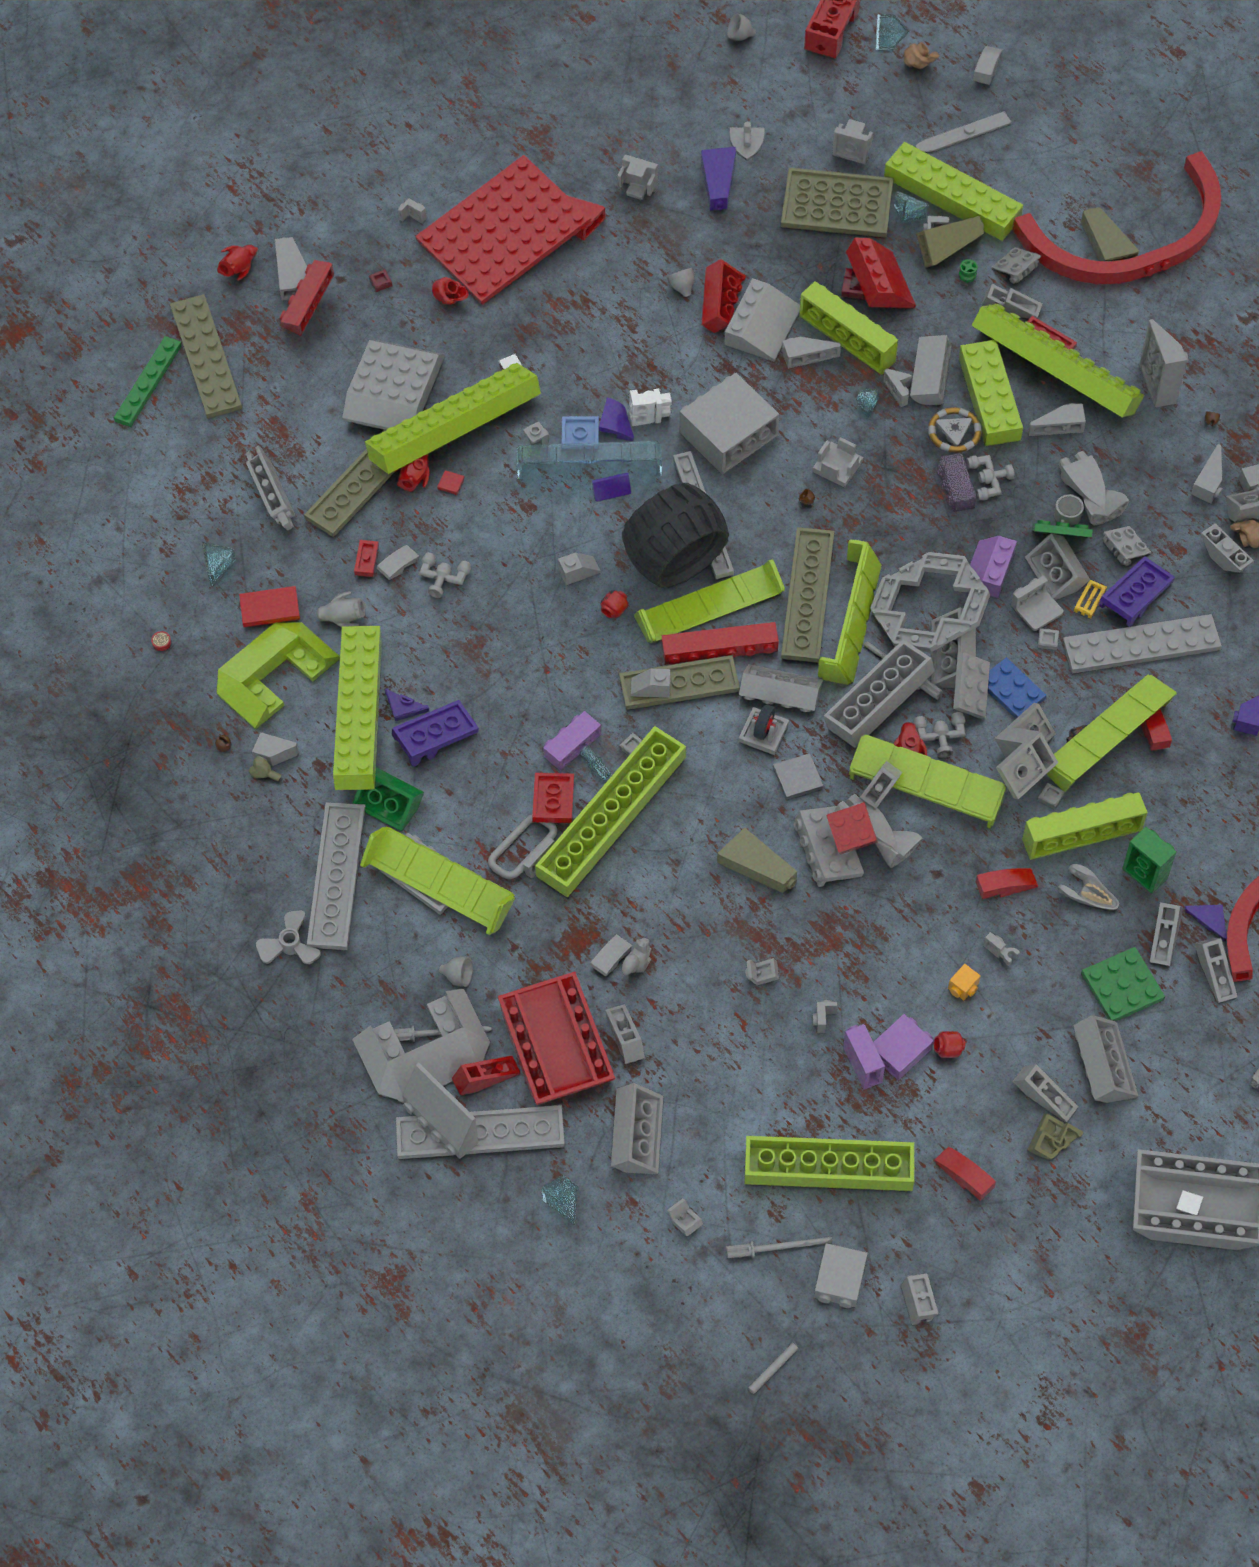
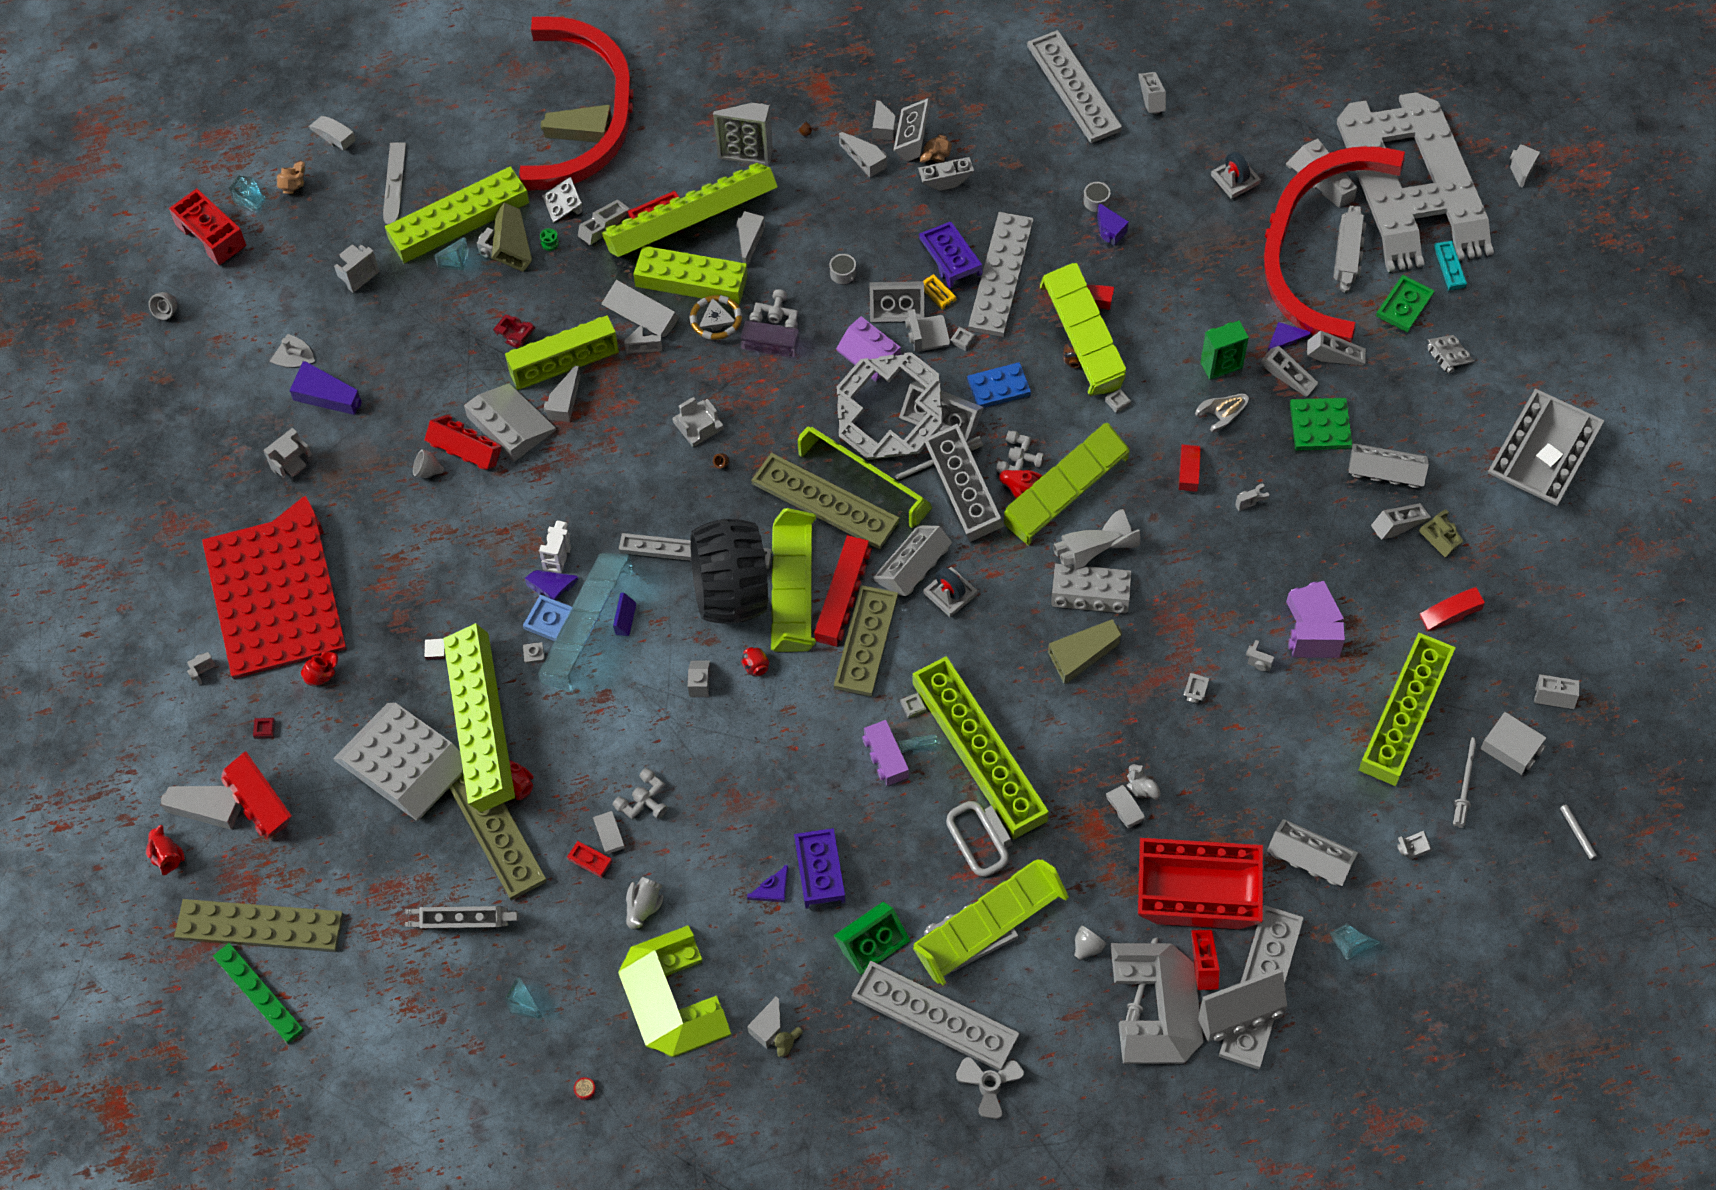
camera: 65 degrees left, 0 degrees up
reddish brown hinge [215,735,231,752] -> none
red tile [239,586,300,627] -> none
lime brick [333,626,382,790] -> none
red piece [437,470,465,495] -> none
red plate [532,773,574,823] -> none
light grey slope [605,1004,645,1064] -> none
light grey slope [631,669,670,698] -> none
light grey brick [680,373,779,474] -> none
flat silver tile [773,753,823,800] -> none
olive plate [781,168,893,238] -> none
red brick [826,802,878,855] -> none
red slope [846,238,916,308] -> none
clear light blue cone [856,389,879,413] -> none
light grey brick [860,761,902,809] -> none
red head [933,1031,966,1058] -> none
light orange brick [948,964,981,1001] -> none
light grey plate [953,652,990,718] -> none
light grey bracket [994,703,1058,799] -> none
lime brick [1022,792,1148,860] -> none
green plate [1032,520,1093,537] -> none
light grey hips [1059,451,1129,525] -> none
light grey hinge [1103,526,1152,566] -> none

